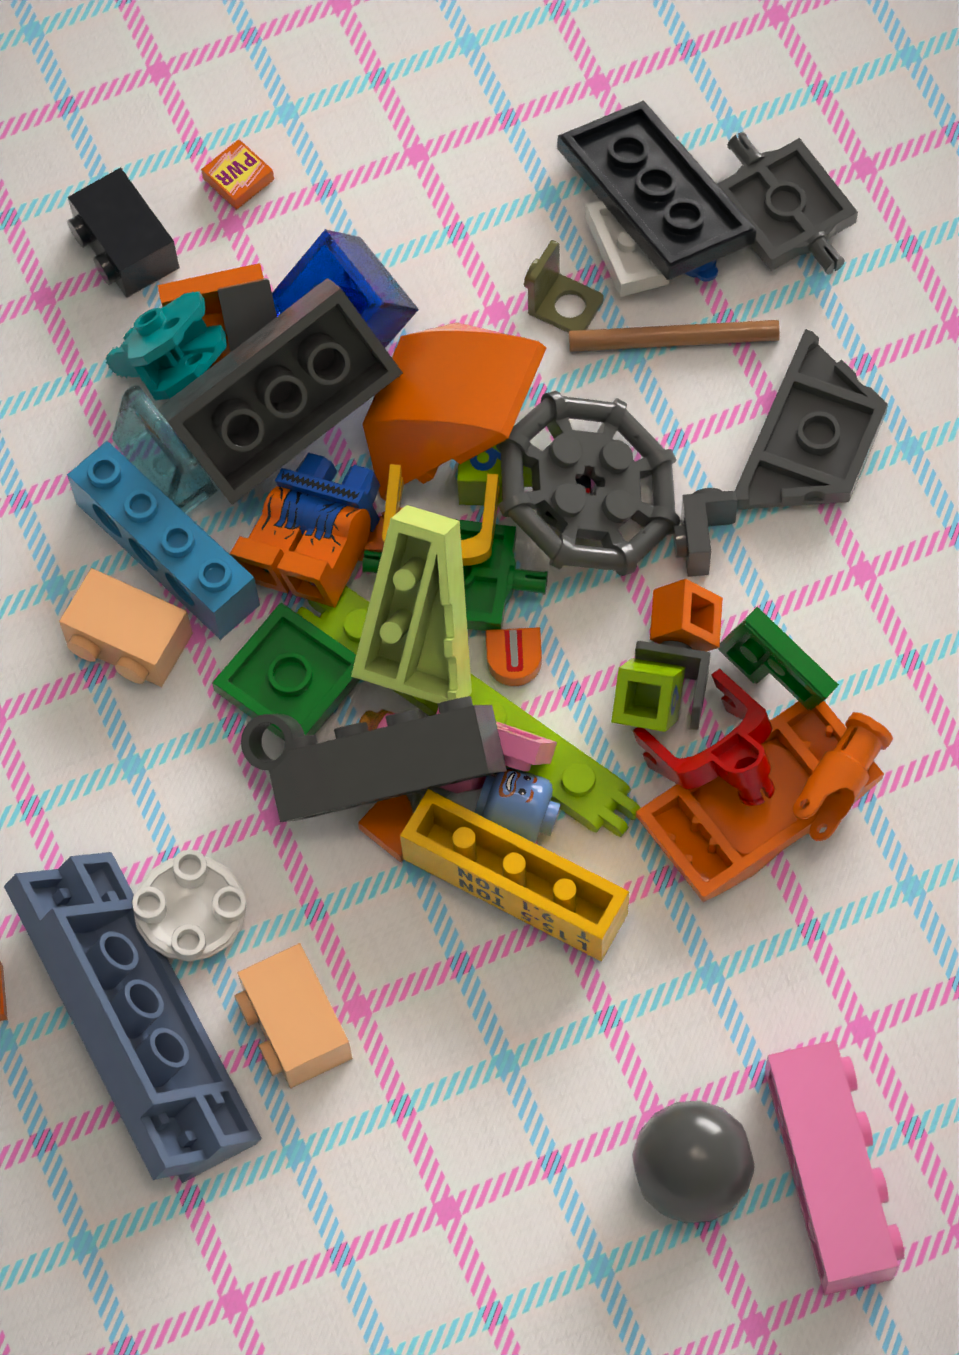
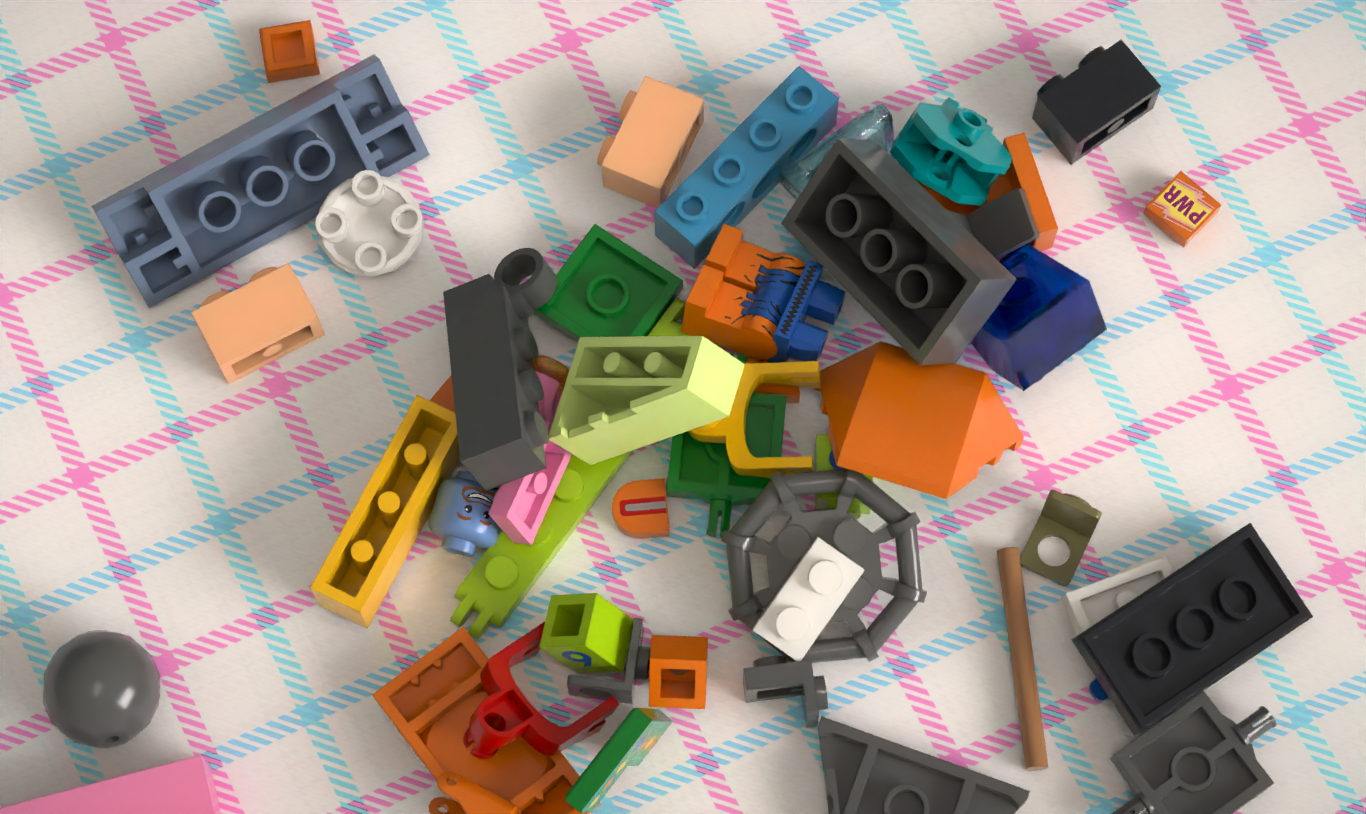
camera: 85 degrees right, 5 degrees up
none -> white plate [752,536,865,661]

